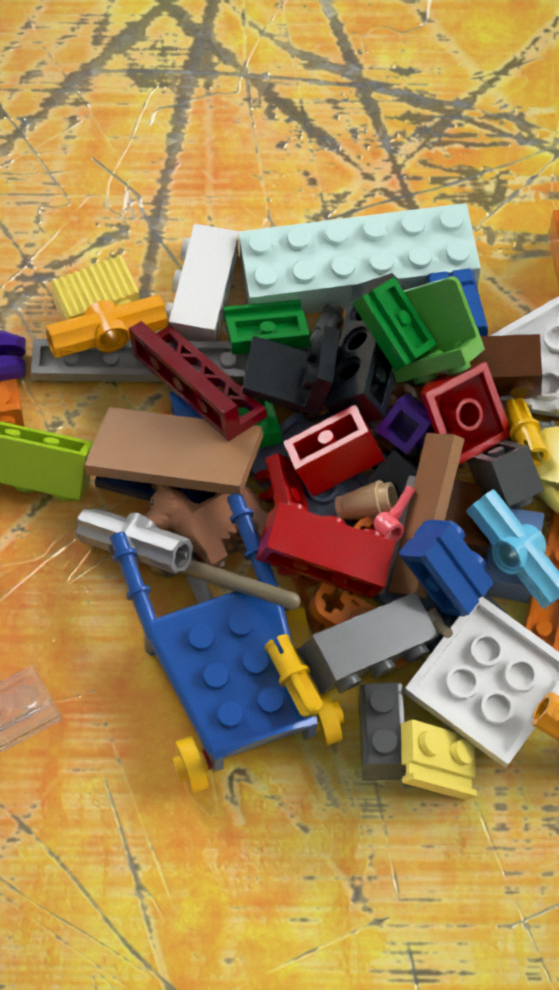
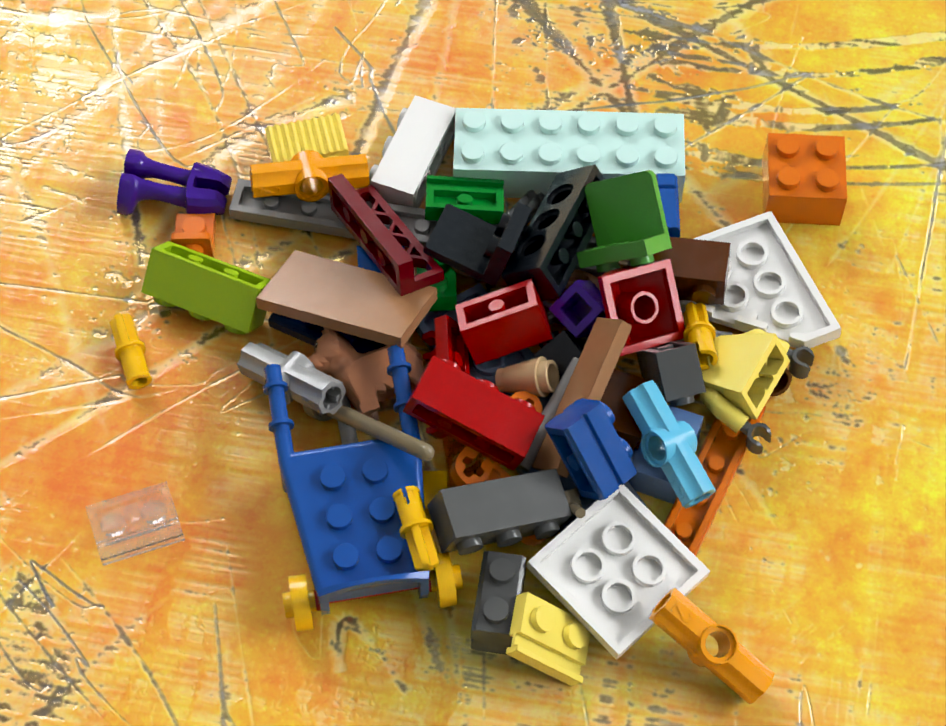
camera: 10 degrees right, 5 degrees down
green plate [352,276,437,372] -> none
coral hand [374,485,416,542] -> none

